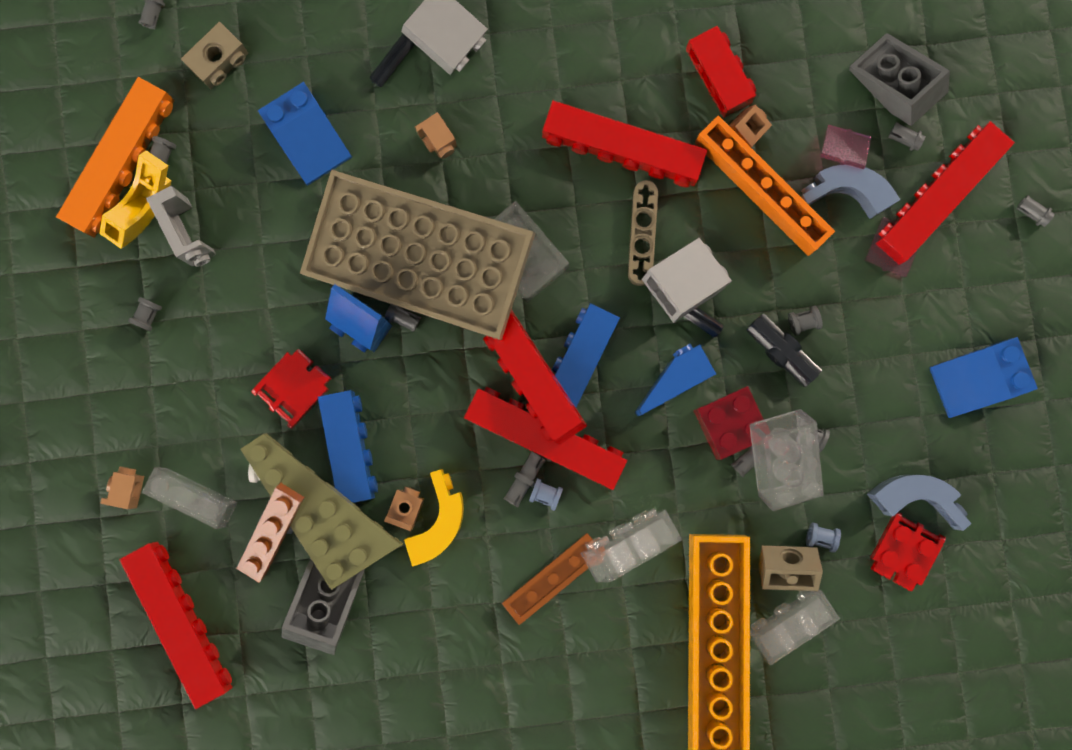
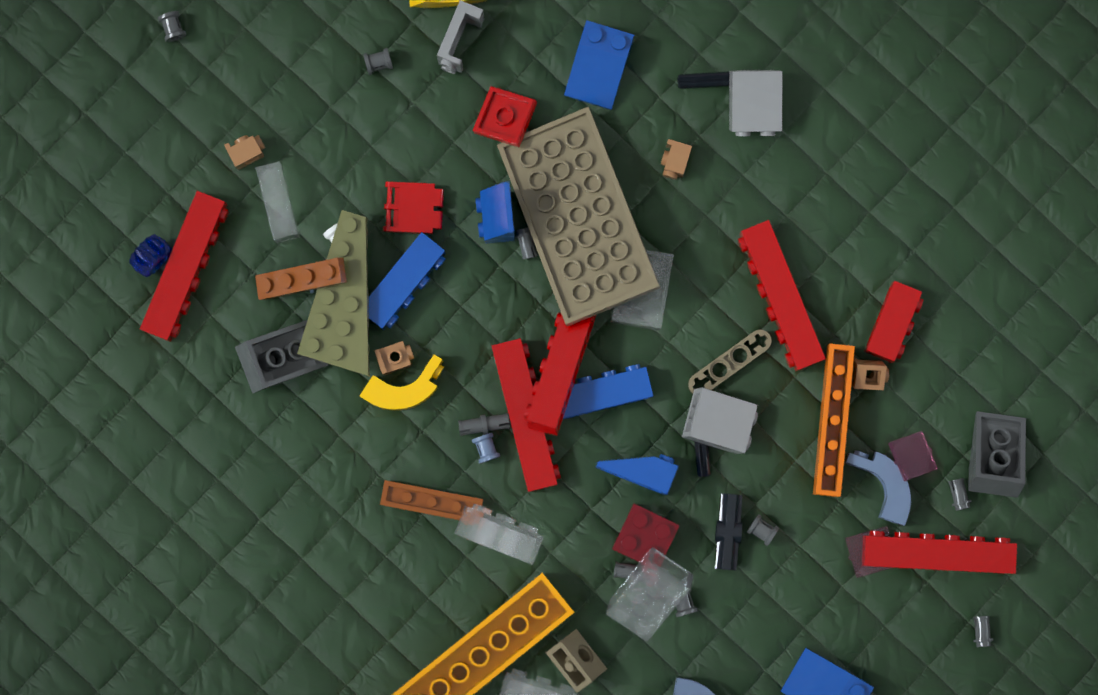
camera: 50 degrees right, 0 degrees up
sand blue bush [806,522,841,553] -> none
none -> clear blue gear [129,234,172,277]
none -> red tile [472,86,537,147]

